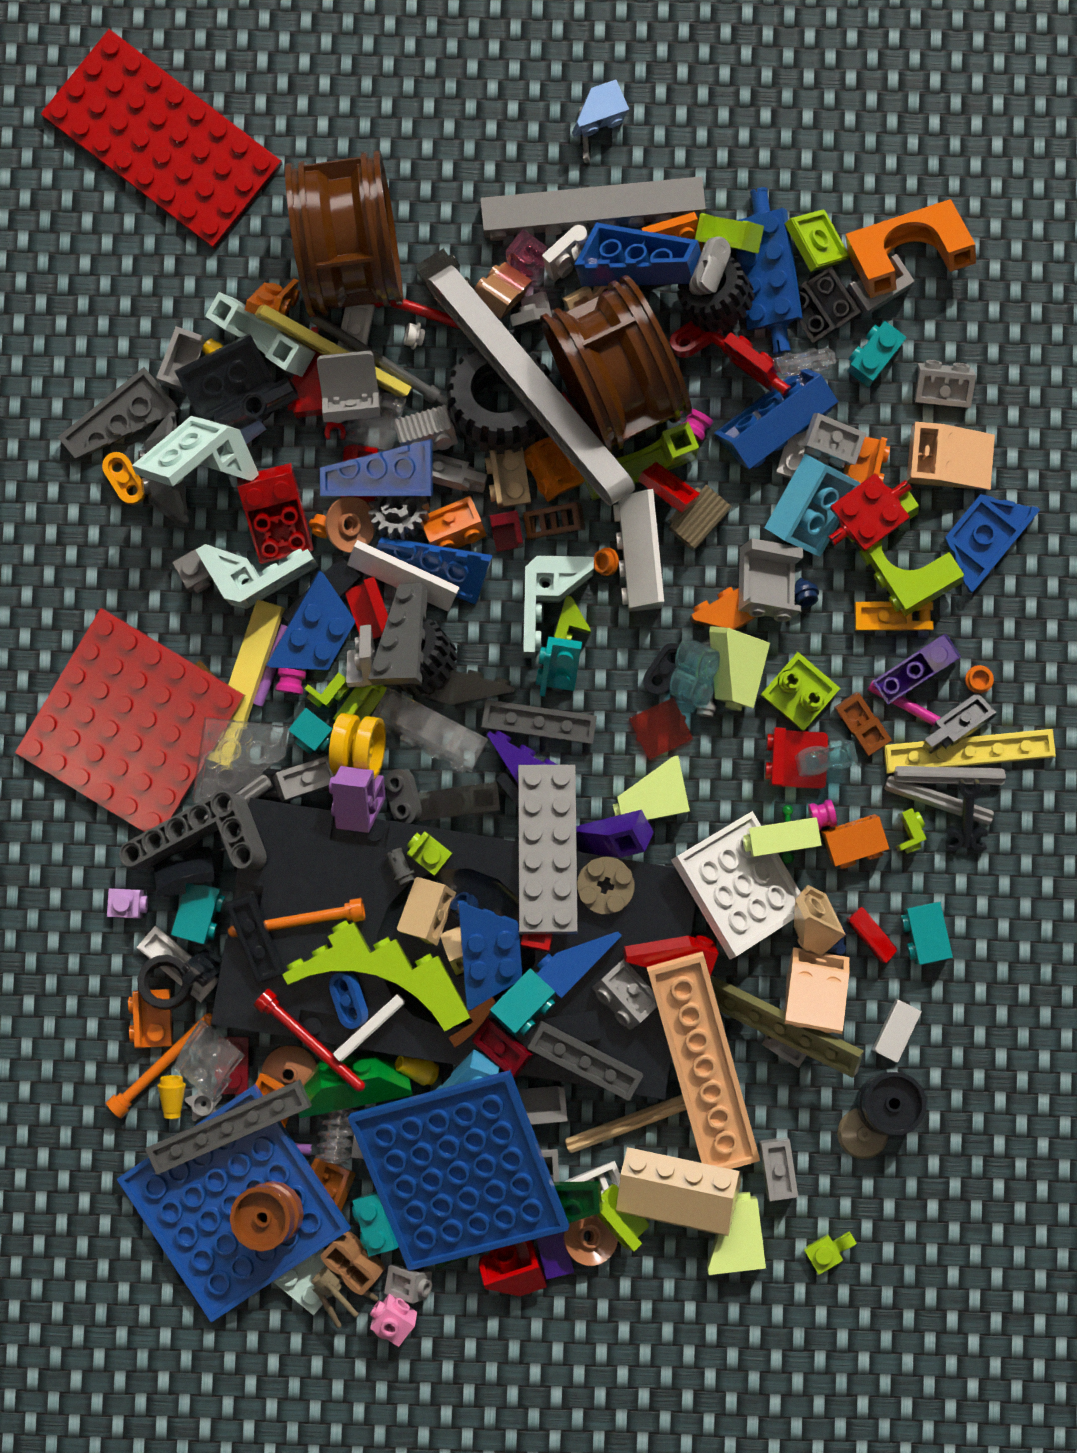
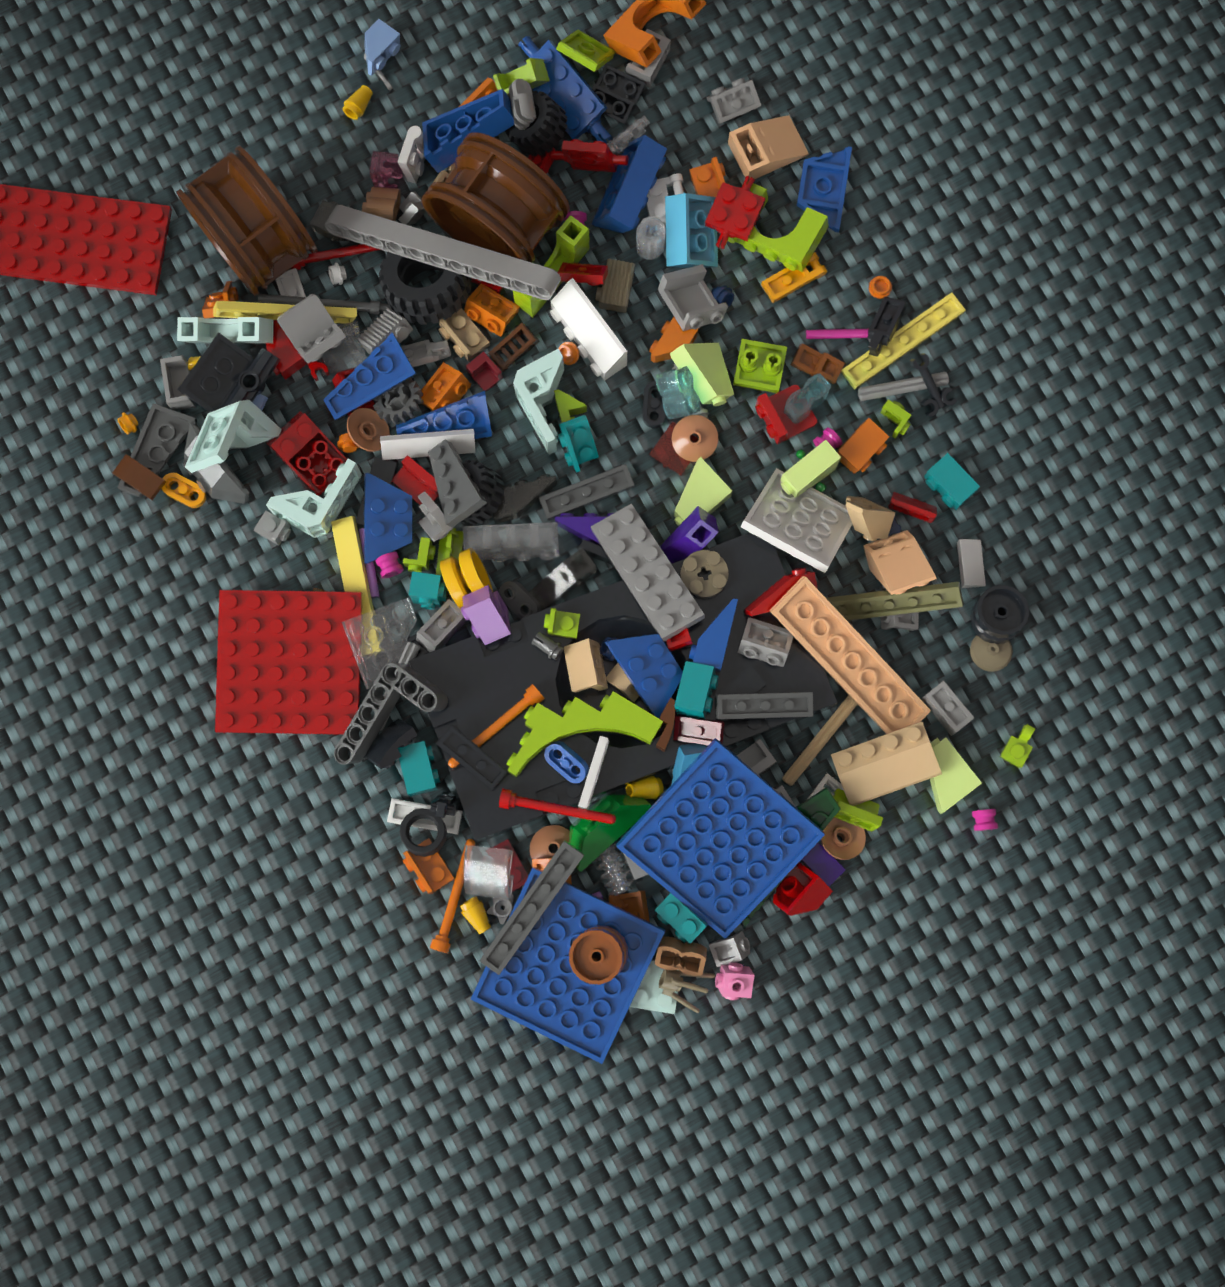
camera: 35 degrees left, 5 degrees down
lavender bracket [107,888,148,918] -> none
light grey brick [481,176,706,241] -> none
light grey bracket [796,413,866,468] -> none
teal brick [847,321,907,388] -> none
dark purple slope [872,634,961,704] -> none
light grey axle [894,766,1006,785] -> none
none -> reddish brown slope [112,455,166,501]
none -> light orange plate [117,412,139,434]
none -> yellow cone [343,85,373,120]
none -> clear piece [636,217,666,260]
none -> nougat dish [672,415,718,462]
none -> dark pink wheel [972,809,998,831]

